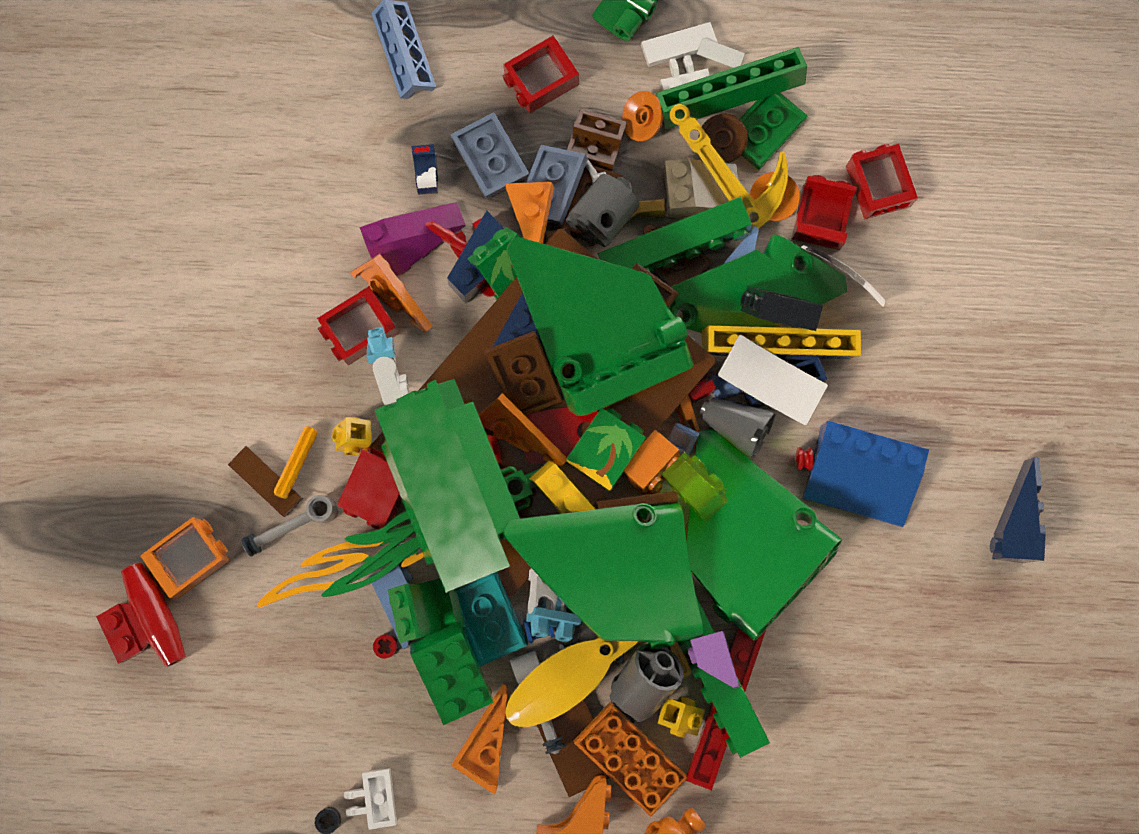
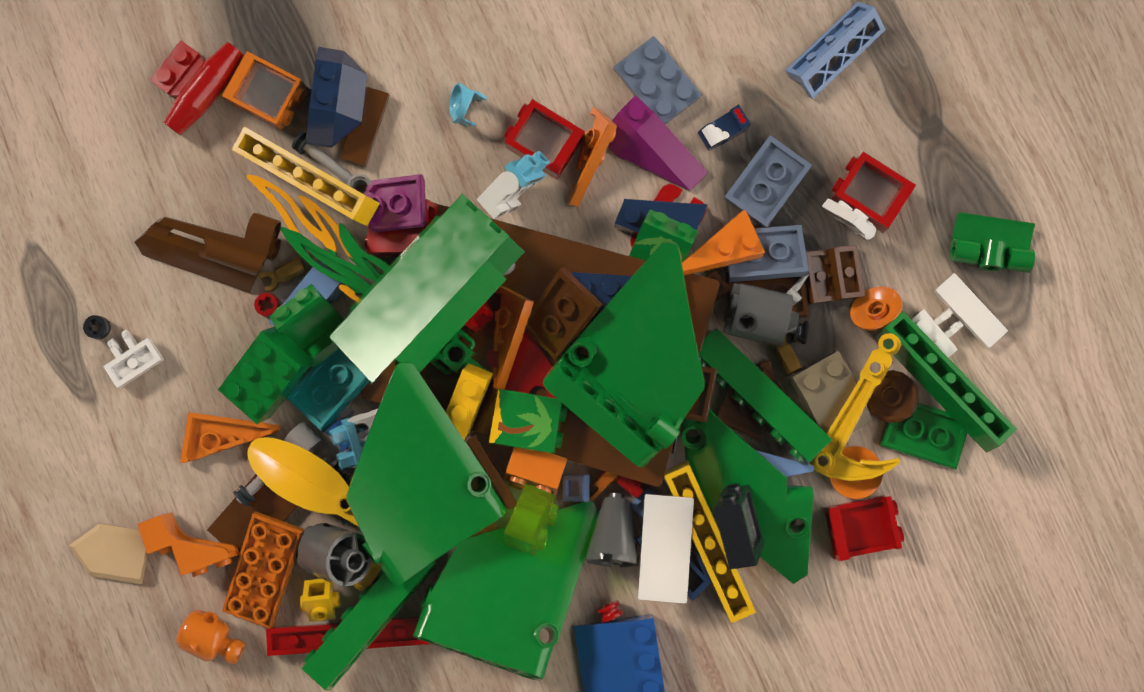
camera: 70 degrees right, 5 degrees up
light orange axle [274,426,317,499] -> none
yellow brick [332,417,372,456] -> none
red piece [425,221,467,251] -> none
medium lavender slope [688,631,740,689] -> none
white sticker [697,37,745,68] -> none
sticker [801,243,885,307] -> none
red window [846,144,918,220] -> none
none -> reddish brown panel [135,213,281,293]
none -> yellow brick [232,127,380,226]
none -> pearl gold bar [259,257,307,292]
none -> dark blue wedge [306,47,367,148]
none -> magenta tile [364,174,426,232]
none -> medium azure piece [449,83,487,127]
none -> sand blue plate [613,36,702,125]
none -> black bush [791,321,809,345]
none -> white hinge [822,198,876,240]

